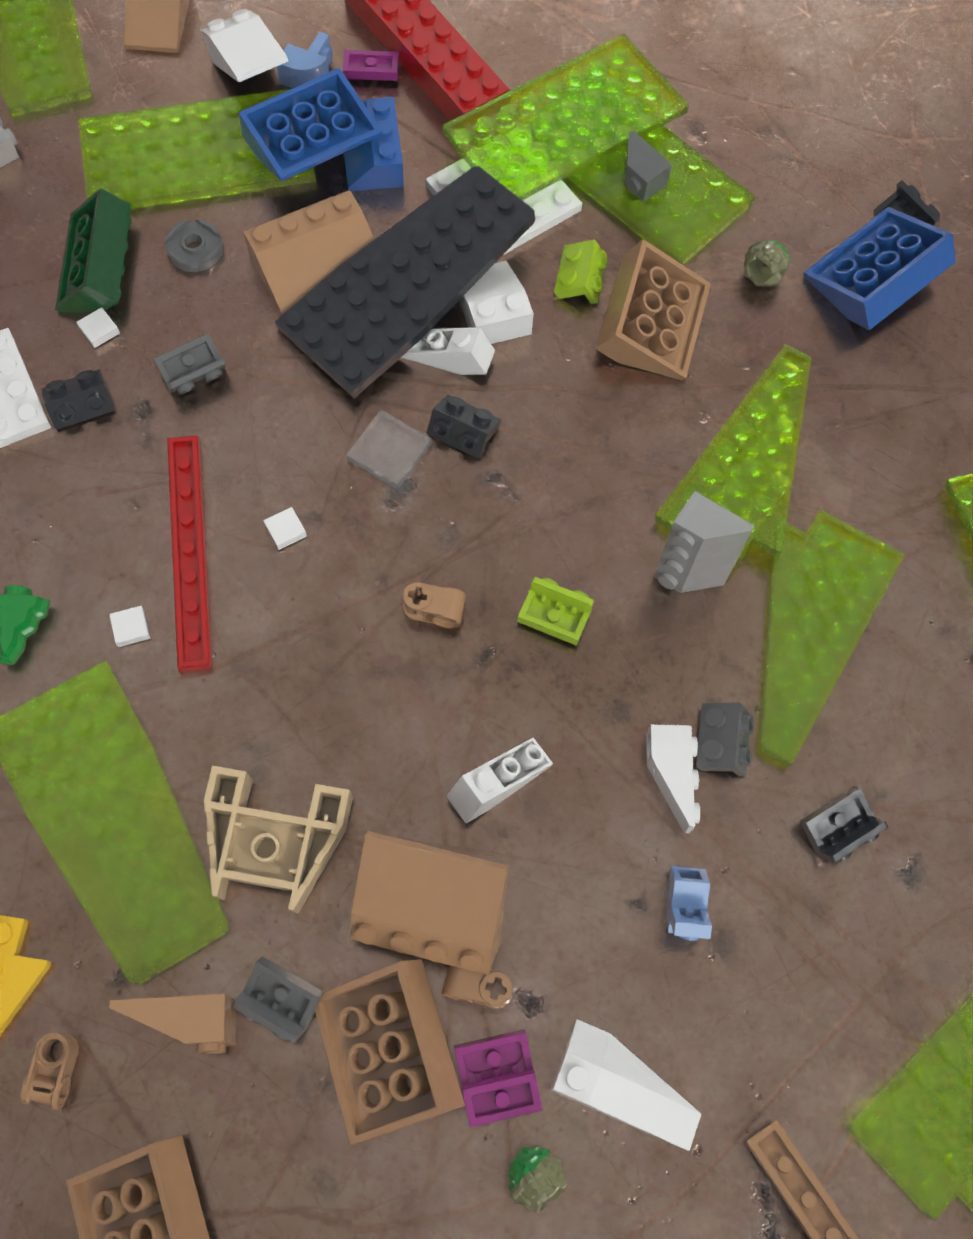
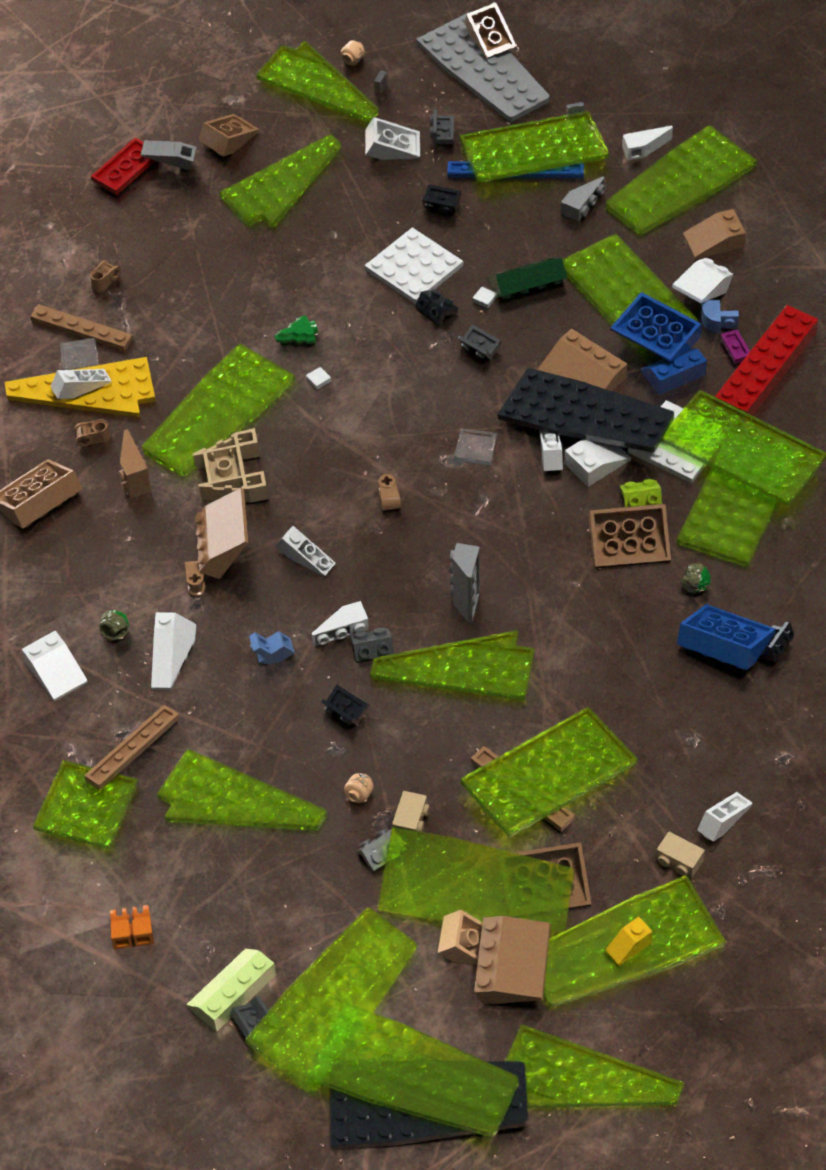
camera: 75 degrees right, 15 degrees down
dark grey tile [165,219,224,272] -> none
red tile [167,435,213,673] -> none
dark grey bracket [232,956,324,1043] -> none
white tile [263,507,307,550] -> none
medium nougat slope [315,959,465,1146] -> none
black bracket [426,395,501,458] -> none
magenta slope [453,1029,542,1127] -> none
lime bracket [517,577,594,646] -> none
dark grey slope [624,130,672,202] -> none
clear neon green wing [655,344,812,566] -> none

